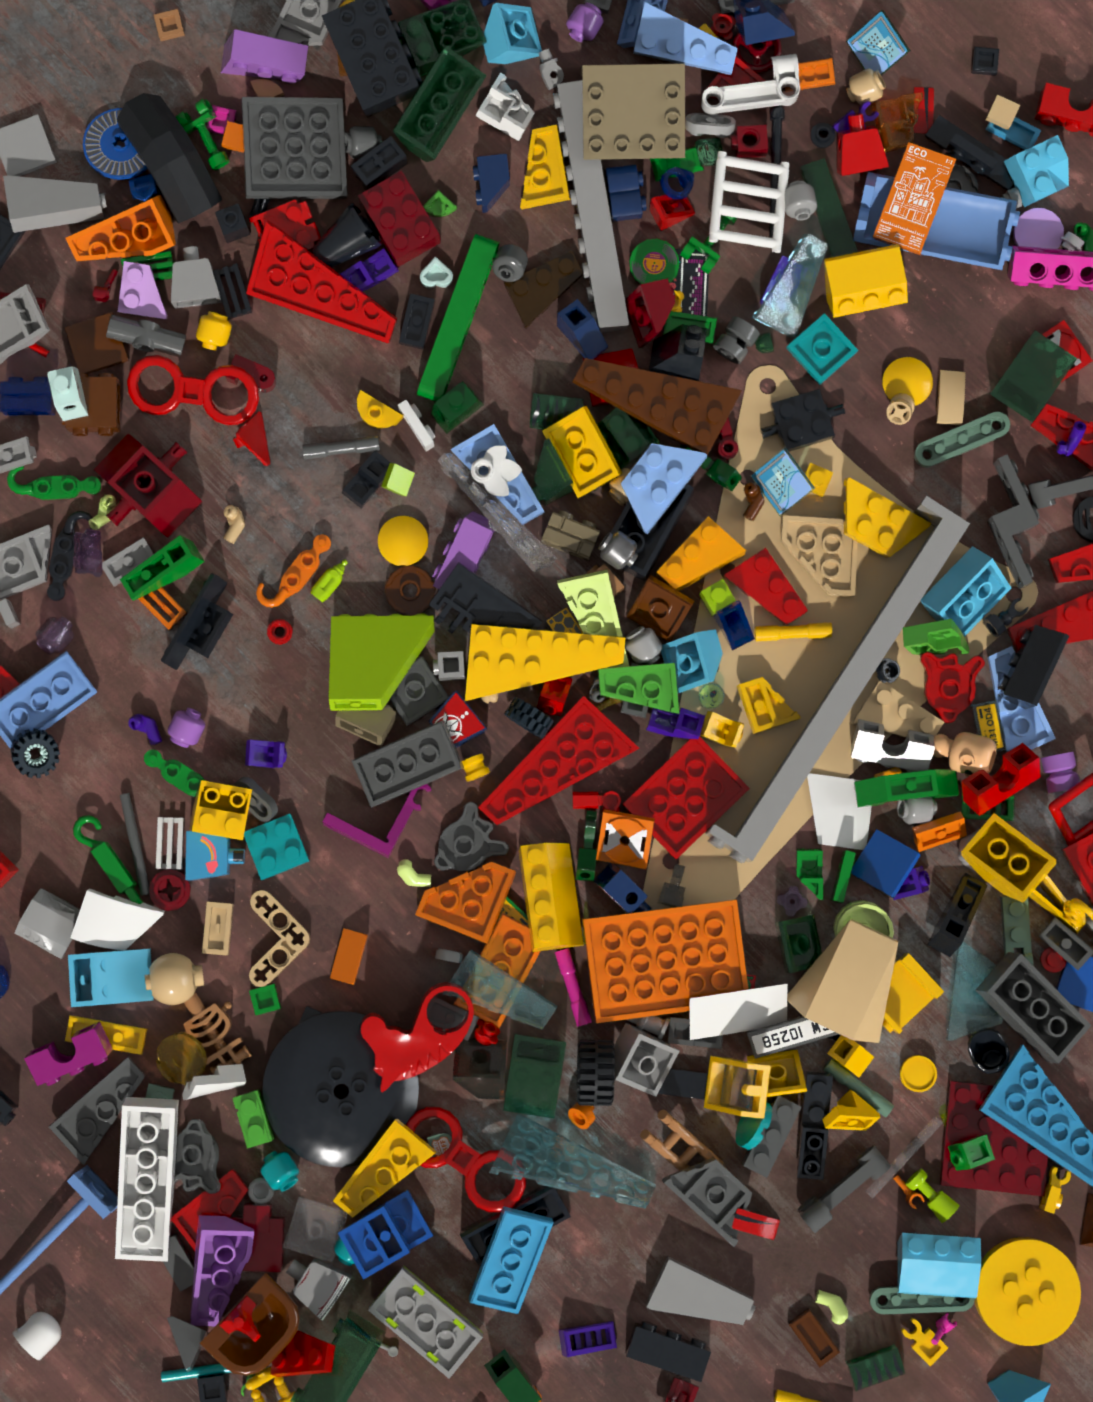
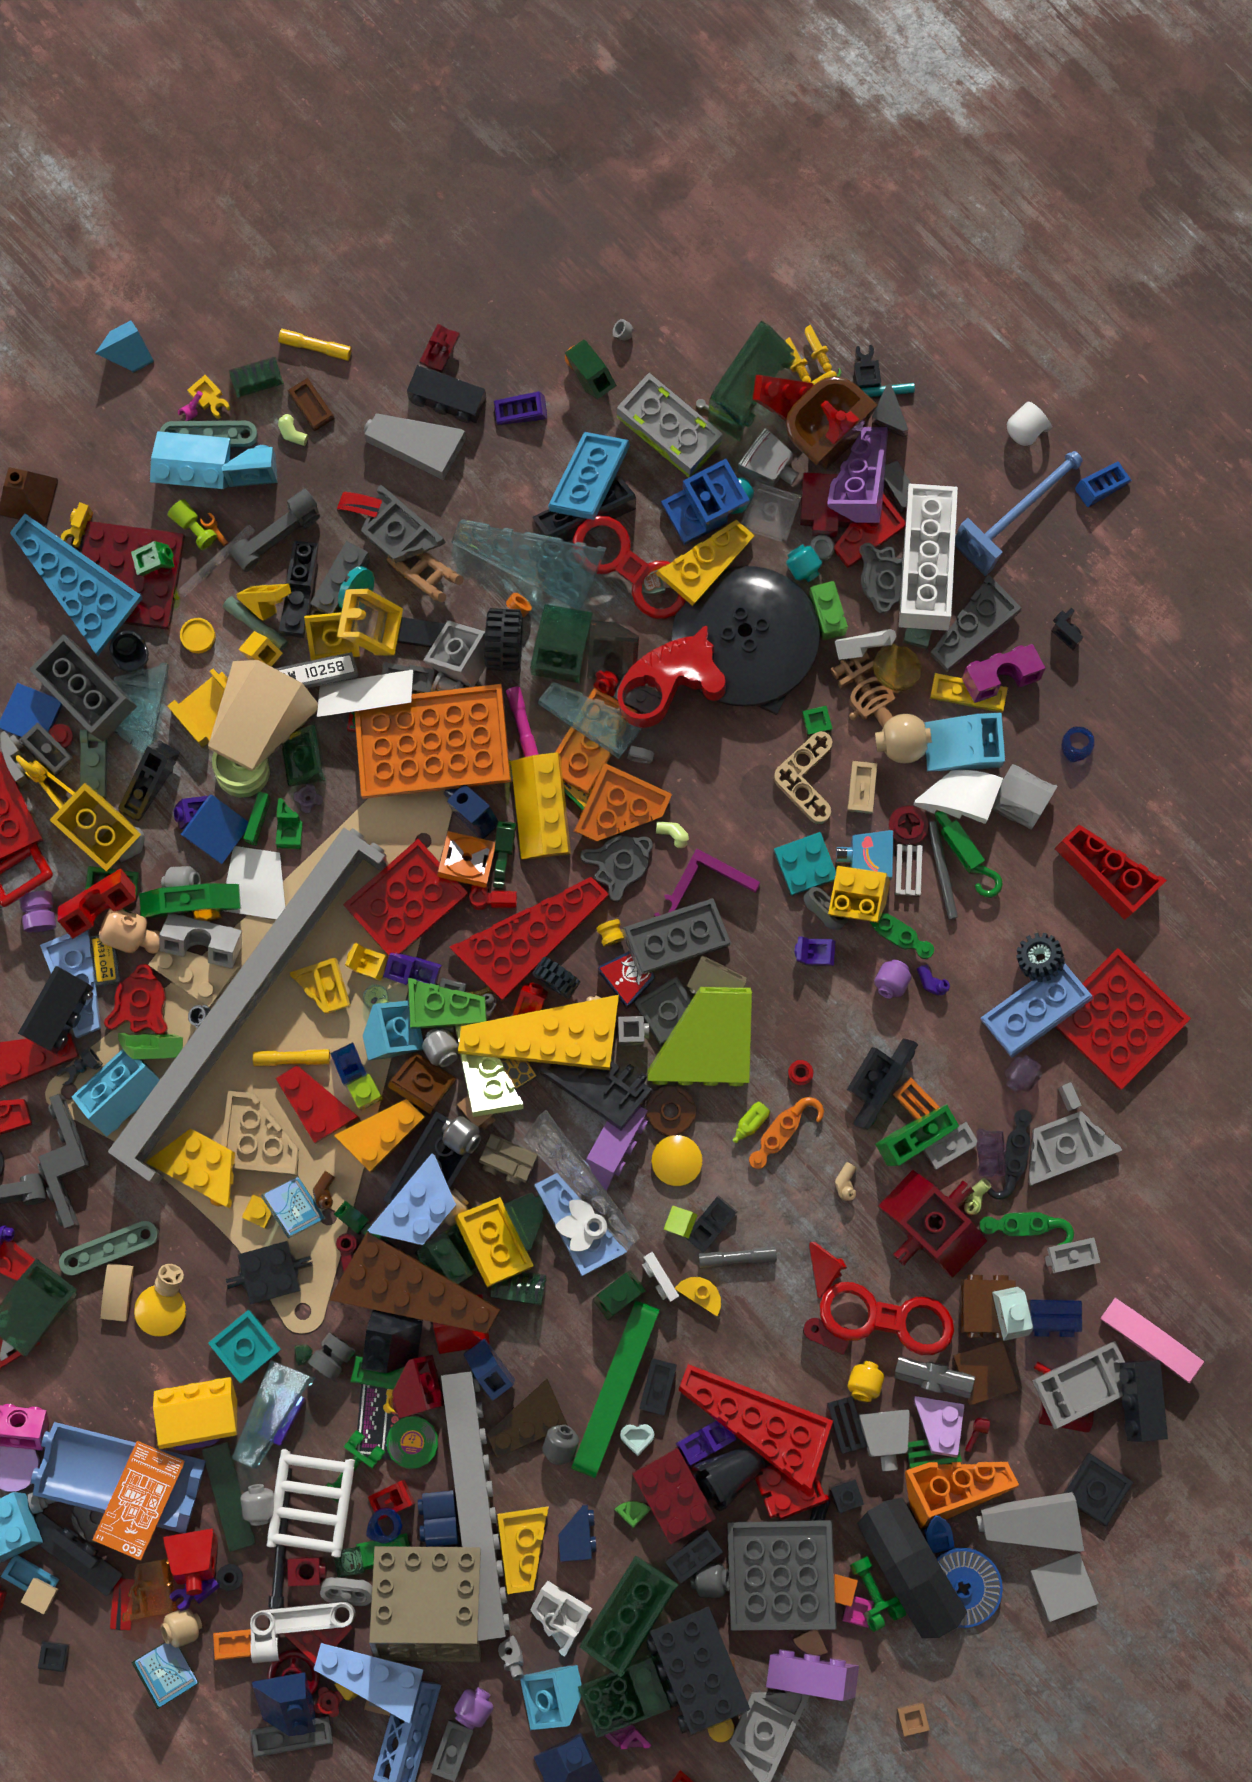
camera: 175 degrees left, 5 degrees down
orange slope [330,928,368,985] -> none
clear smoke piece [657,864,685,907] -> none
orange plate [912,811,967,852] -> none
yellow brick [974,1237,1081,1346] -> none
none -> medium azure slope [222,445,278,487]

